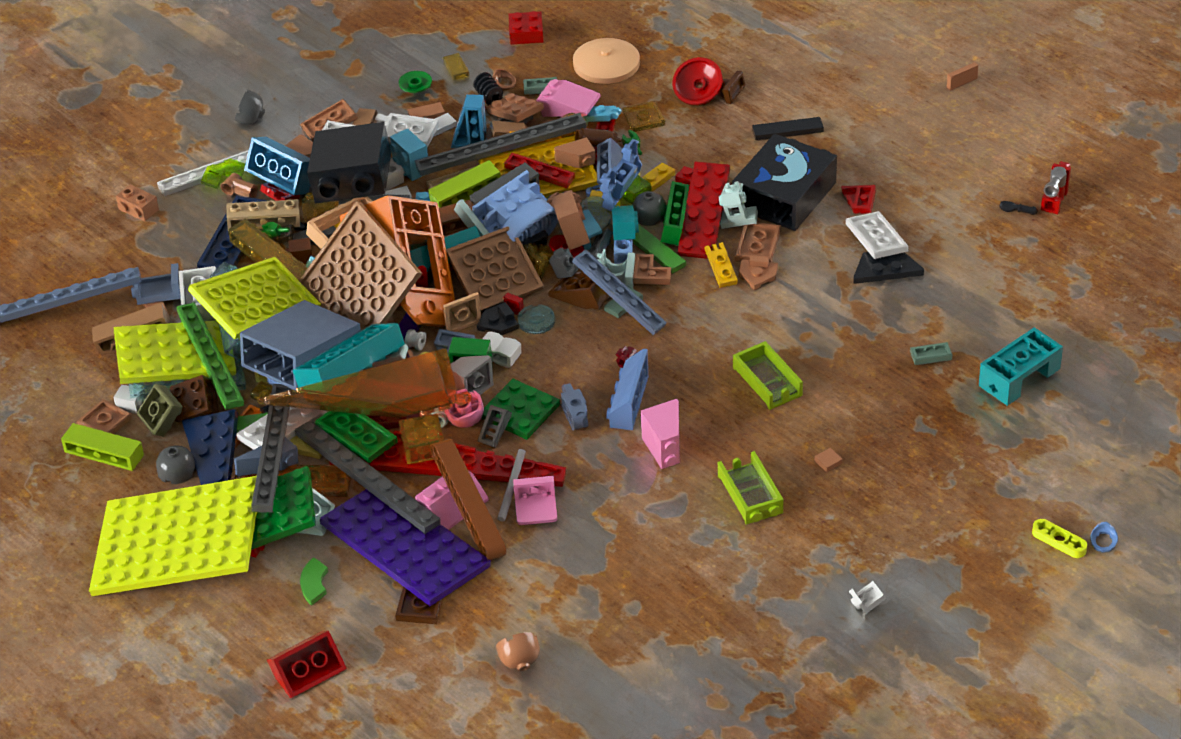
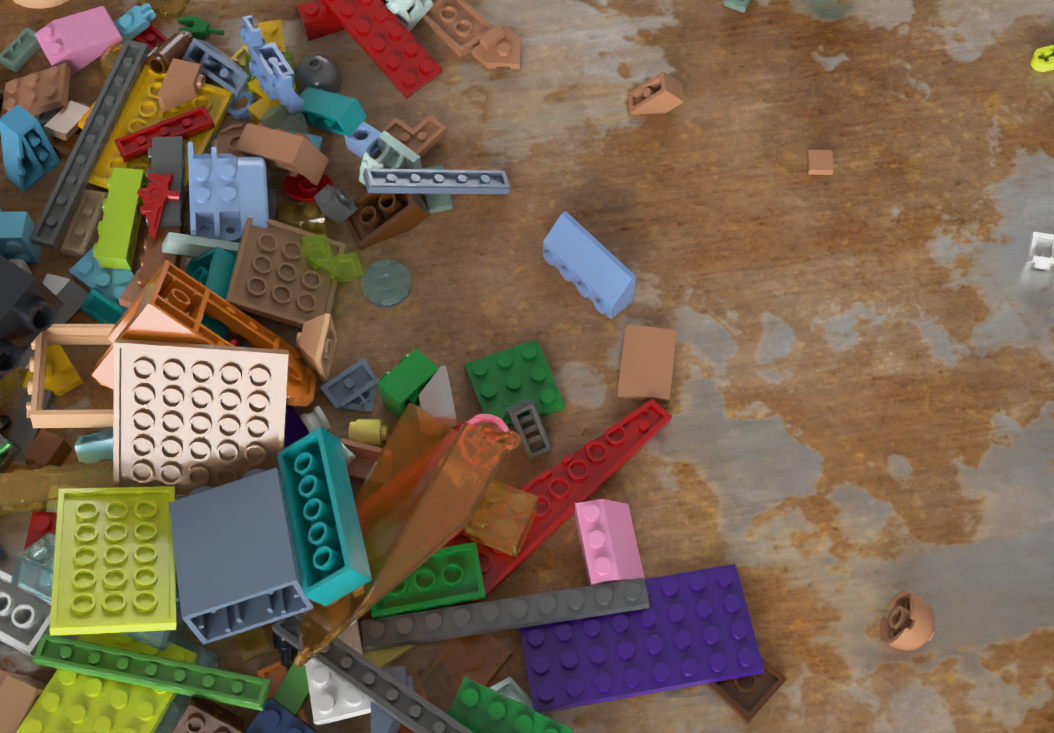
camera: 55 degrees left, 20 degrees up
dark orange beam [430,438,506,560] -> none
black plate [477,302,519,335] -> none
white brick [483,332,521,368] -> none
light grey bar [497,449,526,521] -> none
red plate [503,292,524,316] -> none
bright pink bracket [513,476,557,525] -> none
sand blue piece [560,383,588,431] -> none
dark grey hinge [589,228,613,259] -> none
dark red gear [615,346,638,368] -> none
bright green tile [633,225,686,274] -> none
bright pink slope [641,399,680,469] -> none
green brick [660,181,689,246] -> none
yellow hinge [705,242,738,288] -> none
lime door [718,451,784,525] -> none
lime door [733,341,803,410] -> none
none -> red piece [137,172,182,240]
none -> clear neon green tile [300,233,364,282]
none -> nougat tile [617,324,677,403]
none -> nougat slope [628,71,684,115]

